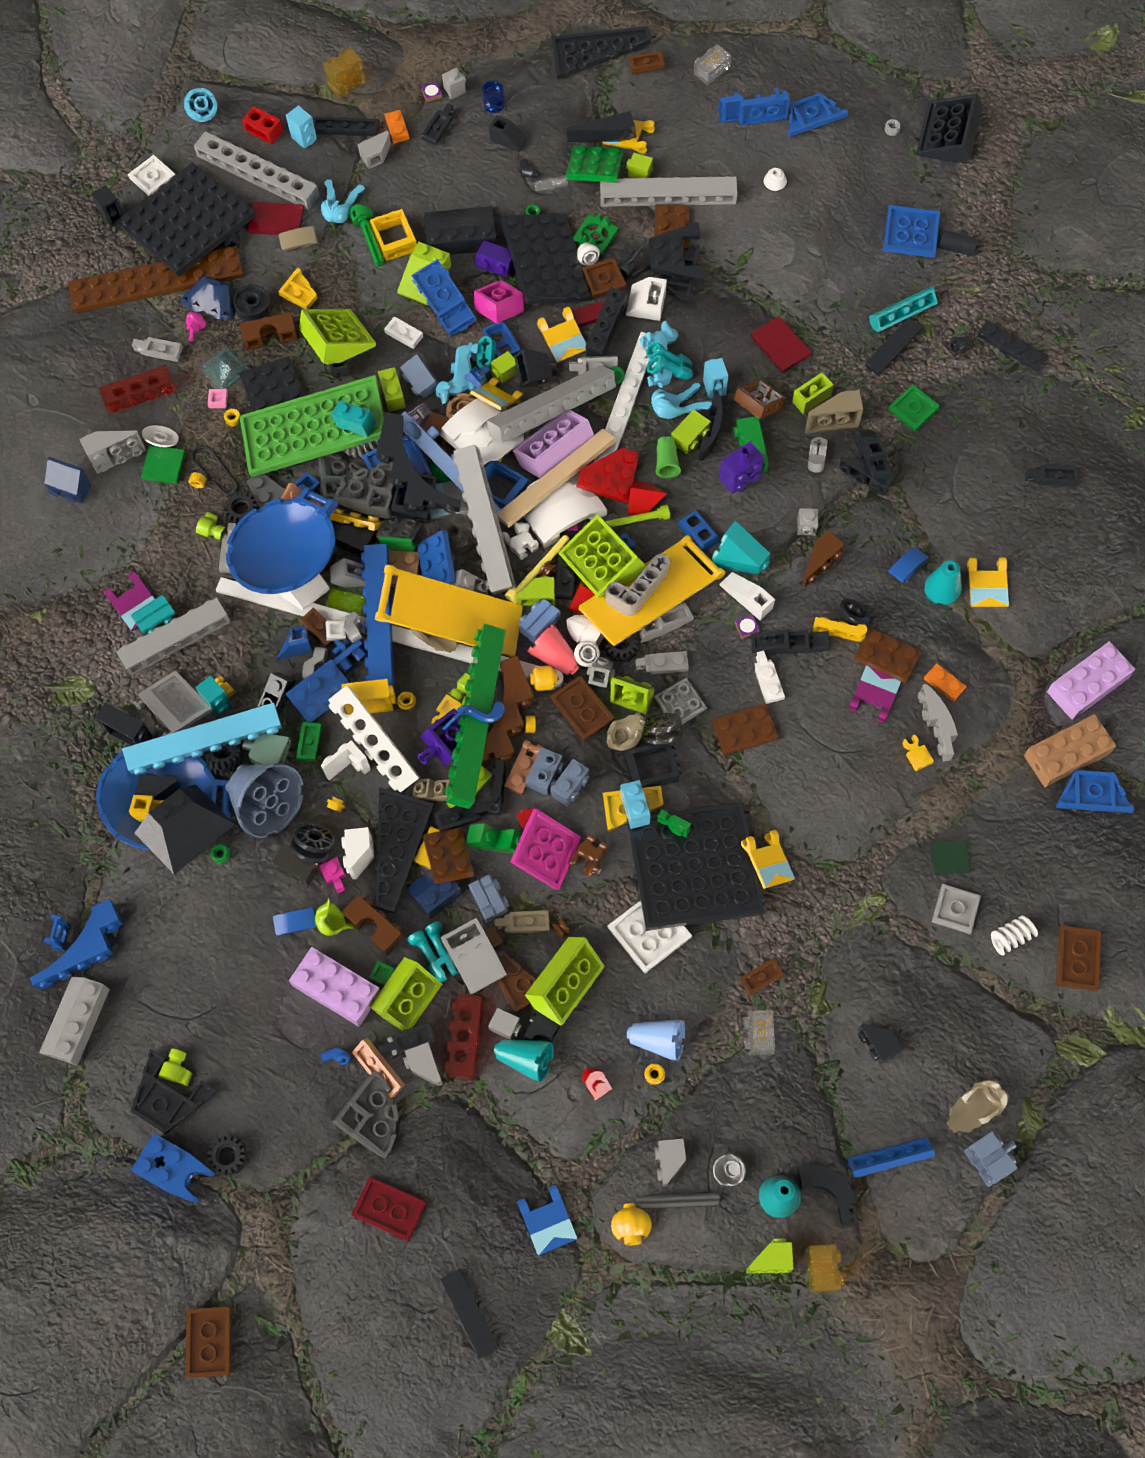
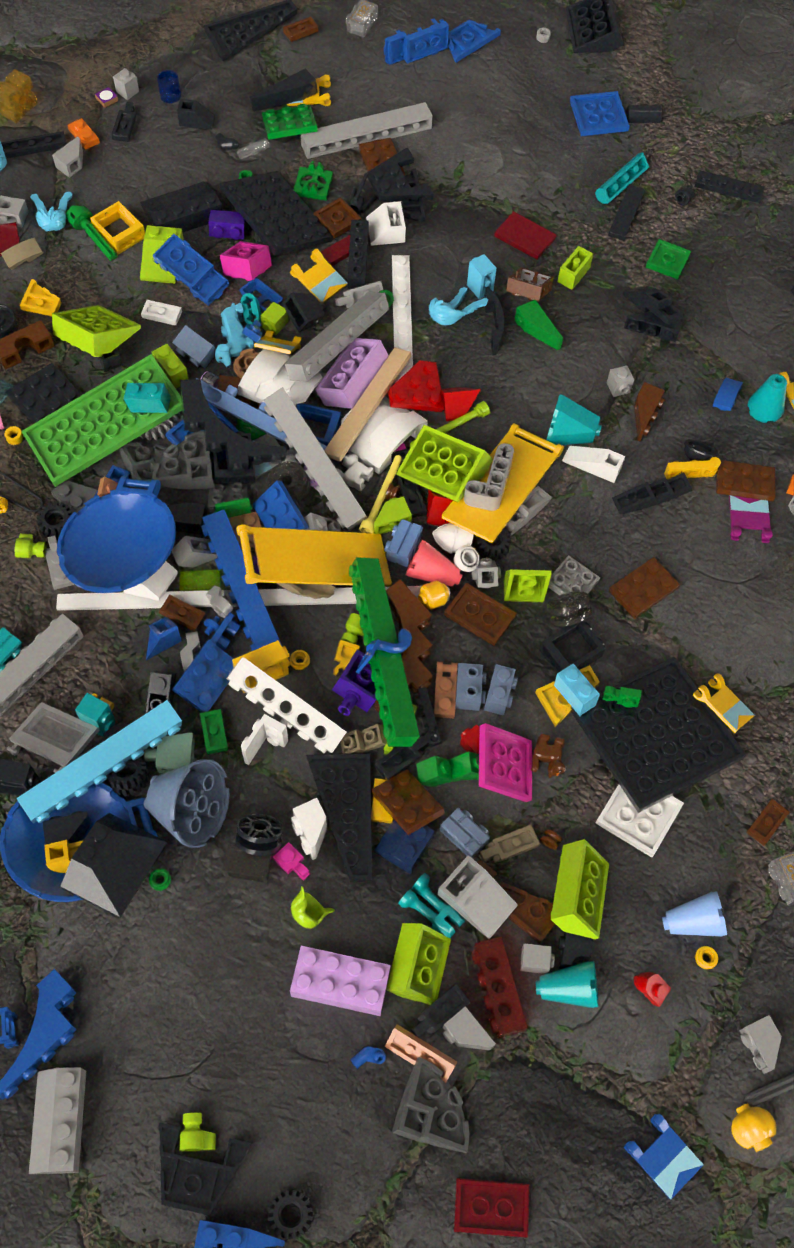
camera: 25 degrees left, 5 degrees down
blue slope [273,908,317,936] -> none
white tile [326,620,346,641] -> none
yellow plate [327,797,346,813] -> none
yellow wing [329,508,383,531] -> none
reddish brown arch [342,895,403,955] -> none
green tile [369,961,396,986] -> none
yellow axle [525,716,536,733] -> none
white cone [577,243,600,266] -> none
dark tan hair [606,712,645,751] -> none
lime brick [626,153,653,178] -> none
light grey hinge [635,651,689,674] -> none
medium azure animal [640,320,678,388] -> none
teal piece [646,342,693,380] -> none
bright green plant [656,436,681,478] -> none
lime brick [671,409,711,455] -> none
blue piece [677,510,720,552] -> none
dark purple brick [719,441,764,494] -> none
tile [735,615,760,639] -> none
white hinge [755,651,785,704] -> none
white cone [764,168,787,191] -> none
dark tan slope [805,390,863,434] -> none
light grey piece [808,437,827,472] -> none

